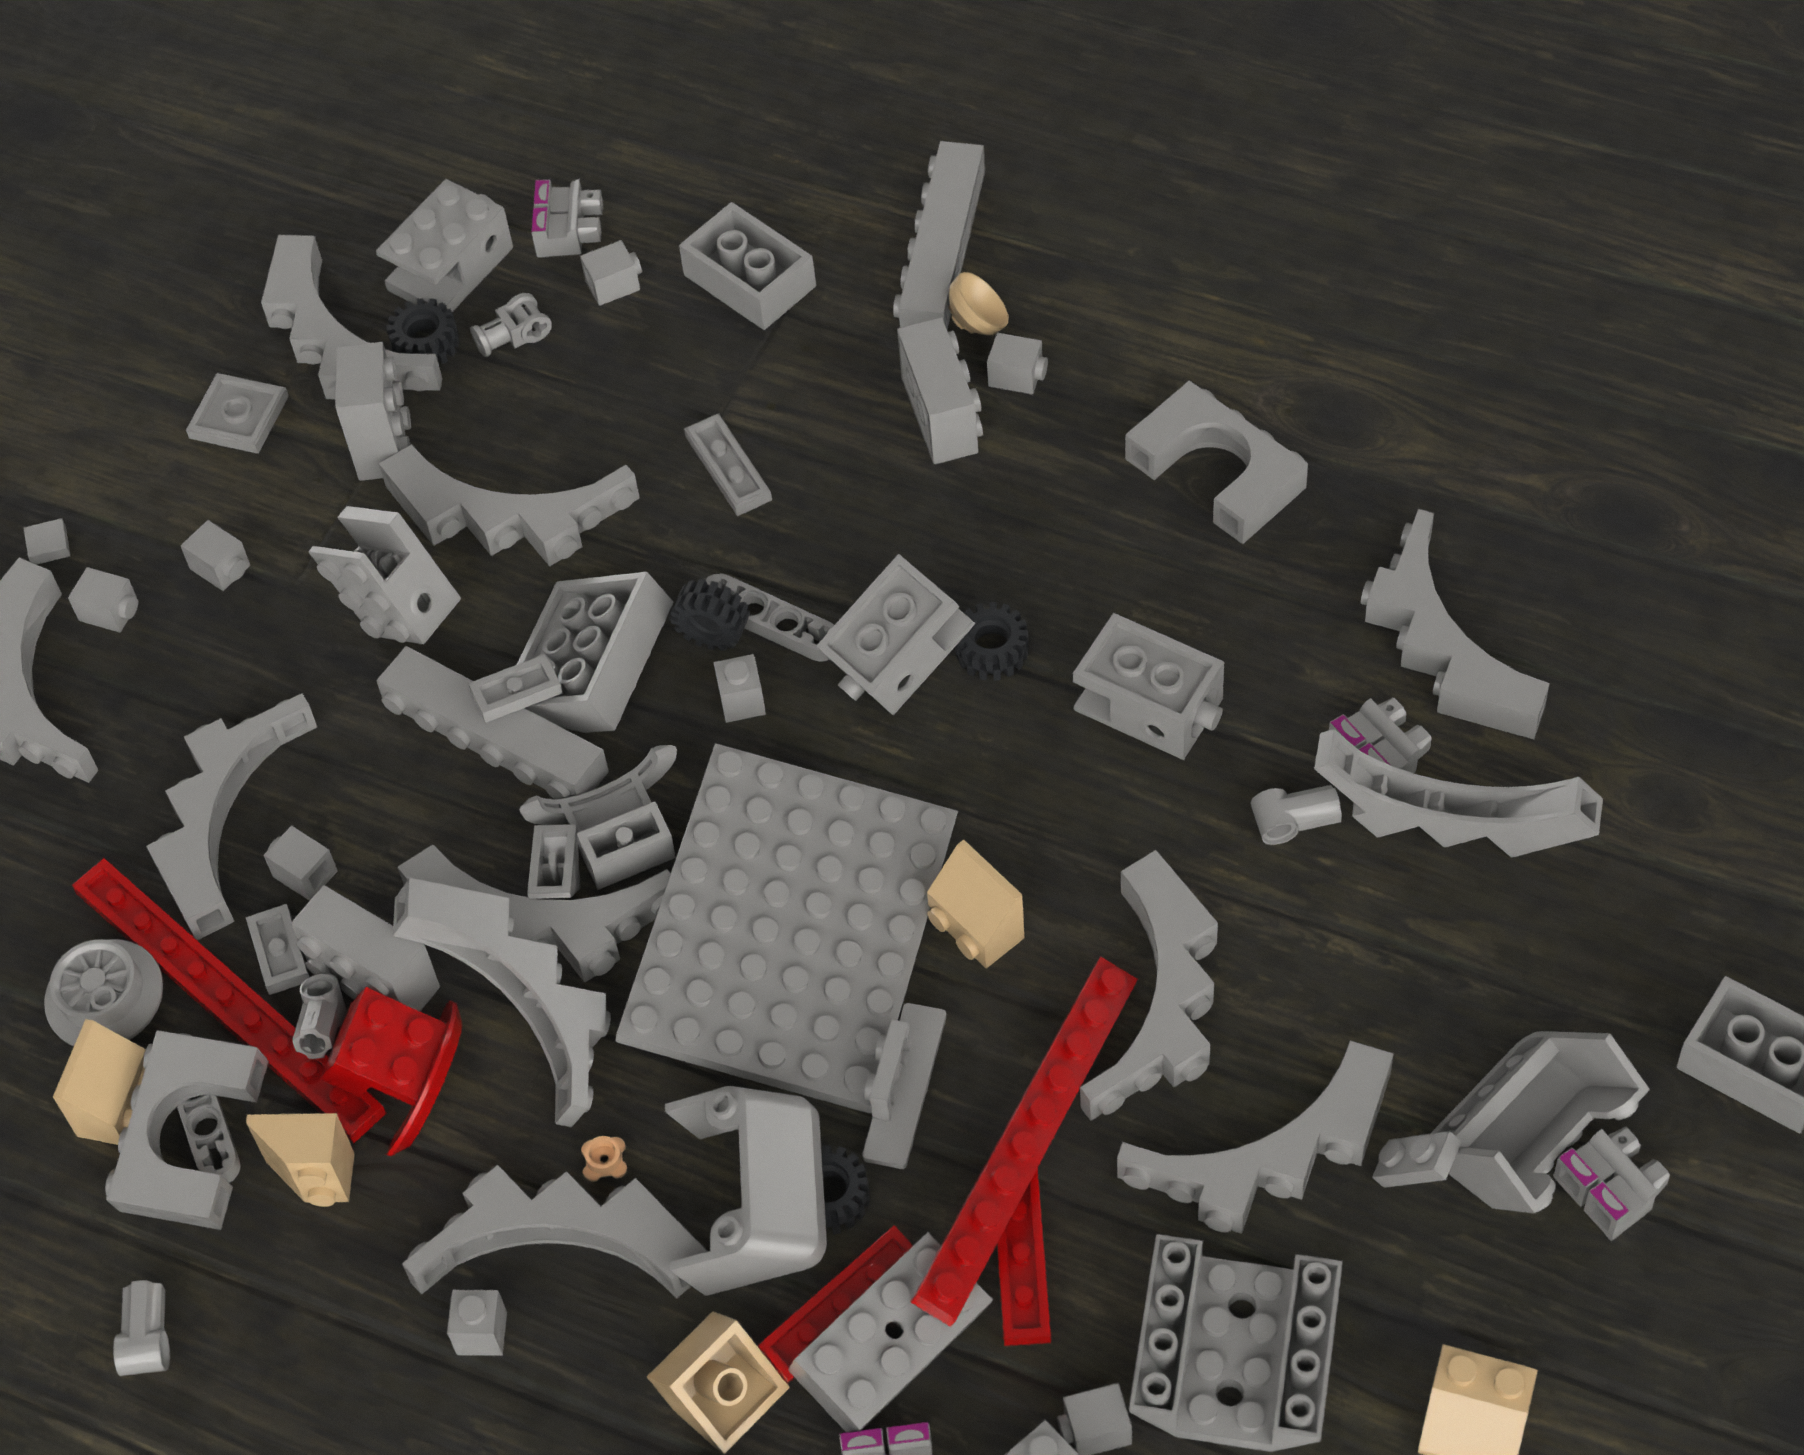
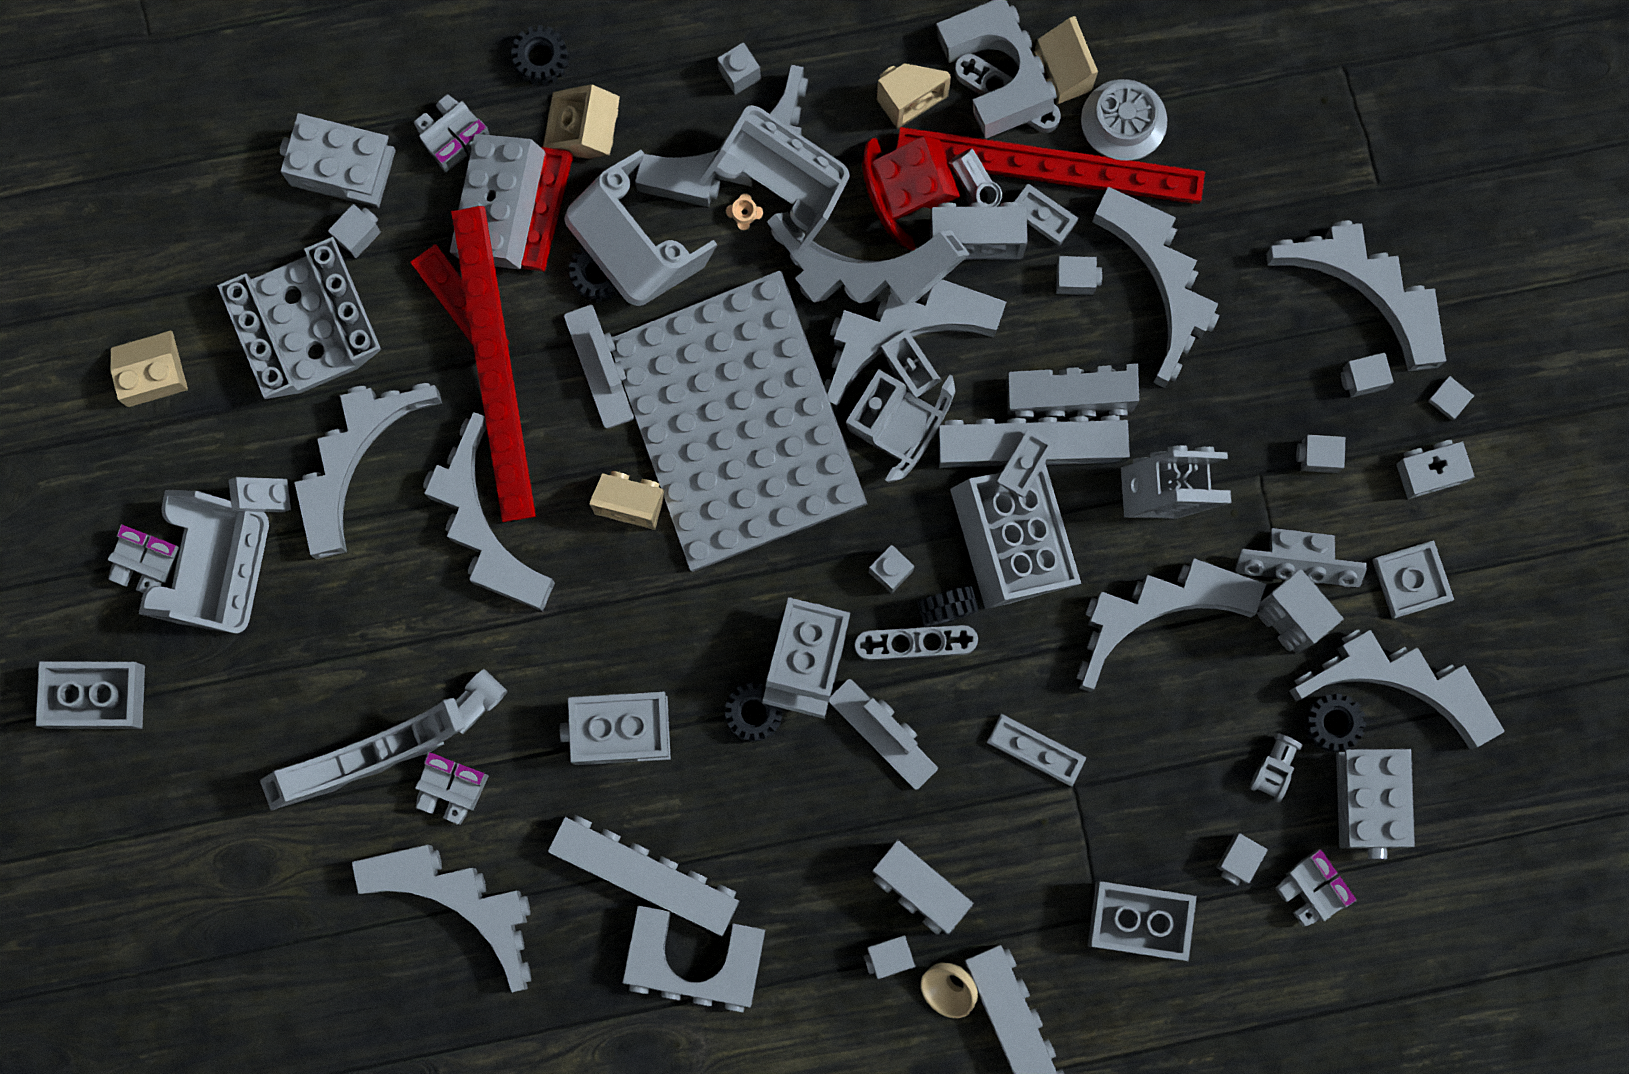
camera: 140 degrees right, 25 degrees up
none -> light grey brick [548,815,740,936]
none -> light grey windscreen [698,106,850,252]
none -> light grey bracket [829,679,938,790]
none -> light grey wedge [1006,364,1139,420]
none -> light grey bracket [1236,528,1367,587]
none -> light grey brick [1396,440,1475,499]

